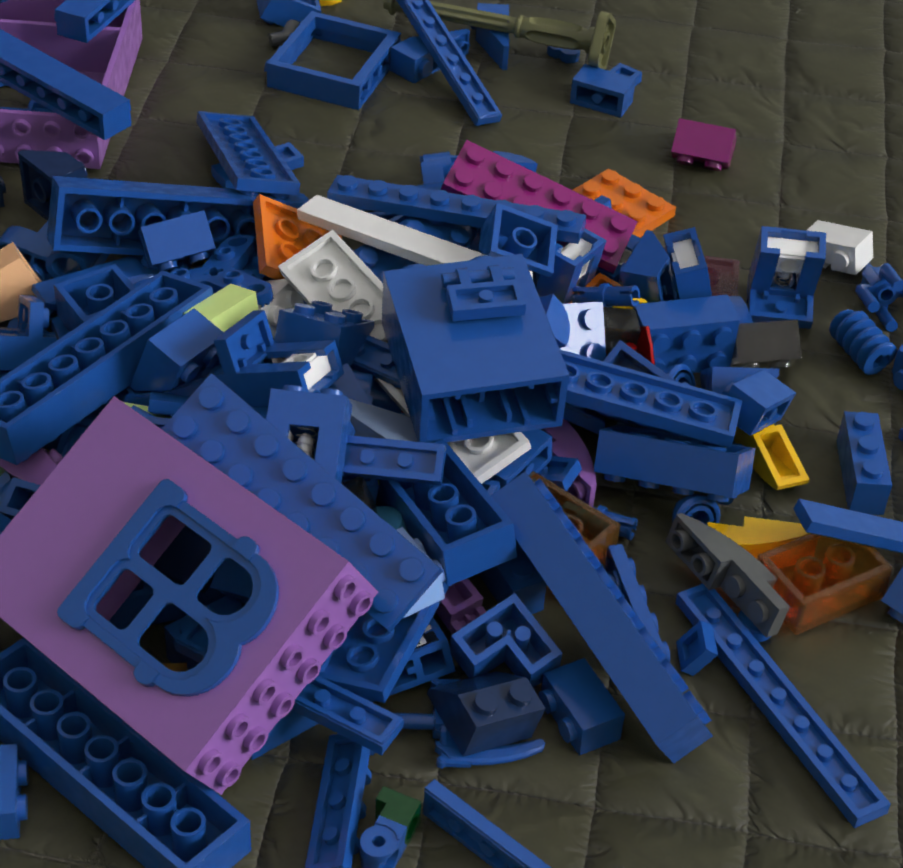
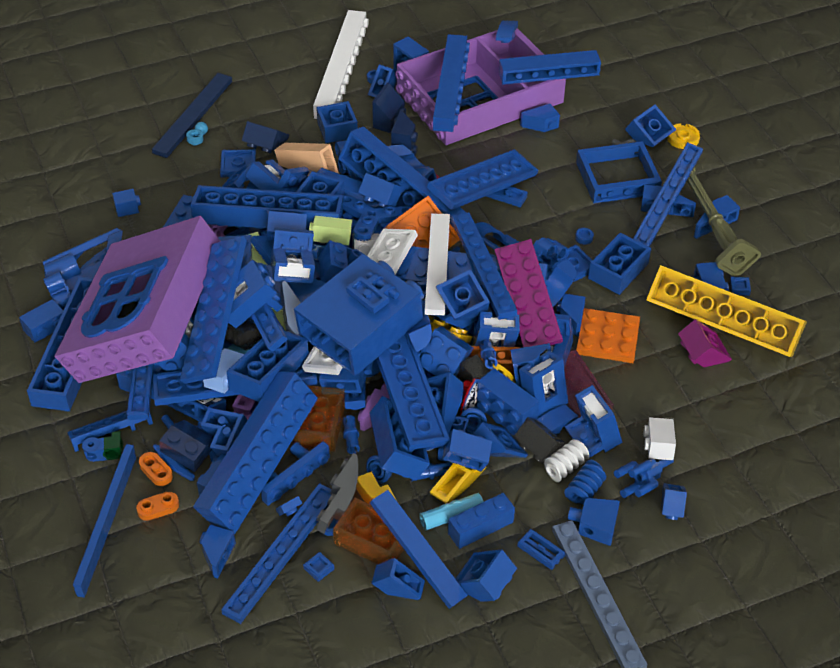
camera: 60 degrees right, 5 degrees up
none -> orange plate [136,492,179,521]
none -> orange plate [139,452,173,486]
none -> blue slope [200,525,236,578]
none -> blue tile [303,552,335,582]
none -> medium azure axle [419,493,484,531]
none -> blue slope [520,104,560,132]
none -> white piece [544,439,589,482]
none -> blue tile [575,228,594,245]
none -> blue brick [588,233,651,295]
none -> yellow brick [646,265,807,357]

